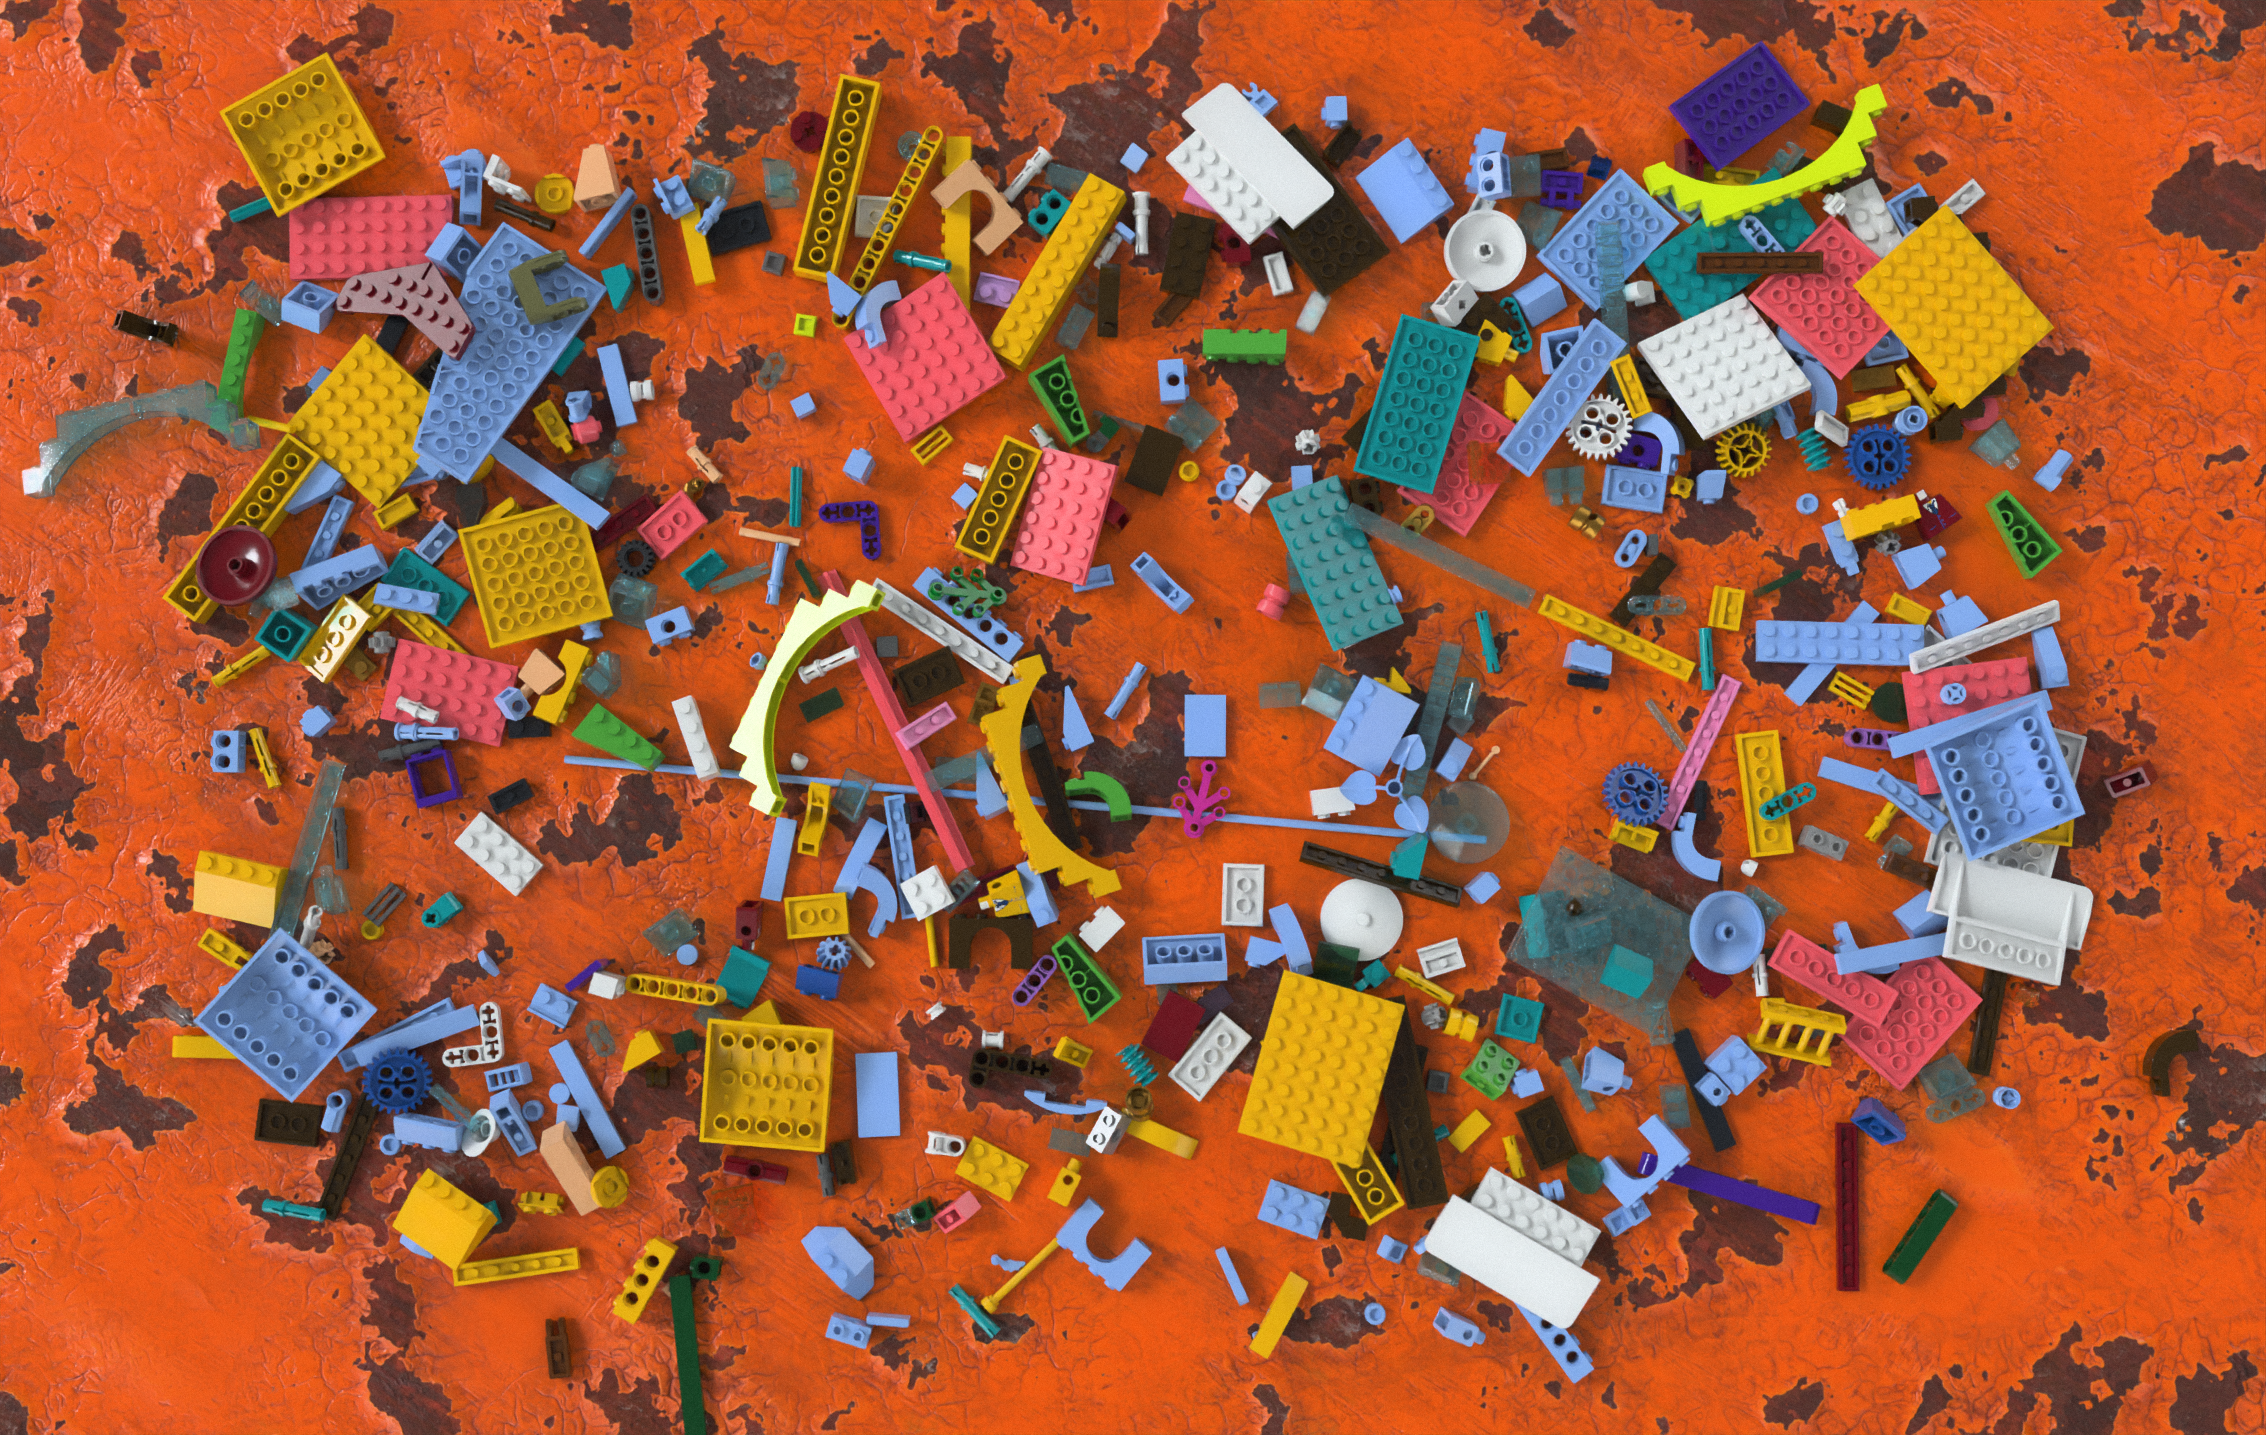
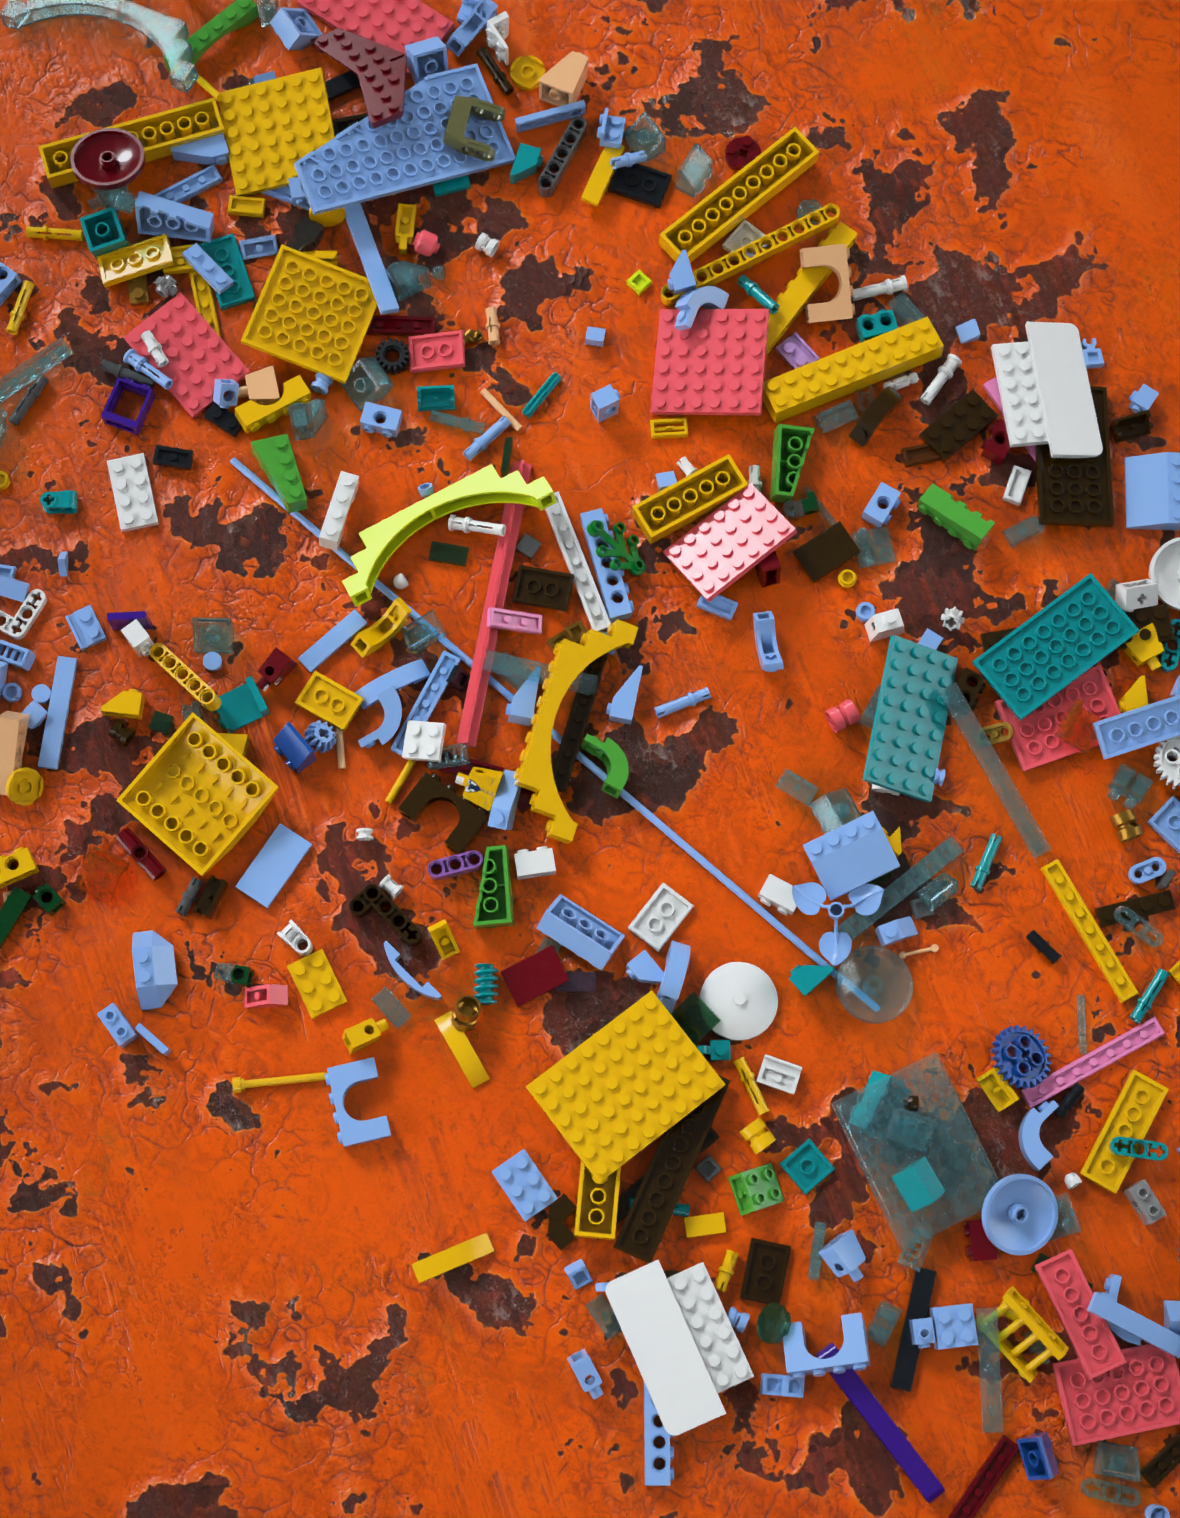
camera: 30 degrees right, 10 degrees down
light blue brick [299,705,338,738] -> none
flat silver tile [362,882,407,927] -> none
light blue piece [565,391,592,423] -> none
clear light blue beam [585,1020,616,1057] -> none
light blue tile [597,343,638,428] -> none
clear light blue beam [757,352,786,391] -> none
flat silver tile [761,250,787,277] -> none
dark purple beam [819,501,882,561] -> none
teal pin [948,1283,1001,1338] -> none
light blue piece [991,1254,1026,1272] -> none
brick [1086,1106,1132,1155] -> none
light blue tile [1115,222,1135,245] -> none
white tile [1168,1011,1252,1102] -> none
dark pink plant [1173,760,1231,838] -> none
light blue tile [1184,695,1226,757] -> none
light blue beam [1215,1246,1250,1306] -> none
light blue tile [1225,464,1246,485] -> none
dark brown tile [1299,841,1463,908] -> none
light blue tile [1364,1302,1386,1325] -> none
light grey gear [1421,1002,1447,1030] -> none
light blue brick [1463,871,1501,904] -> none
light blue brick [1509,1068,1544,1098] -> none
light blue slope [1562,639,1612,677] -> none
white pin [1752,954,1770,997] -> none
none -> clear light blue tile [976,1307,1003,1432]

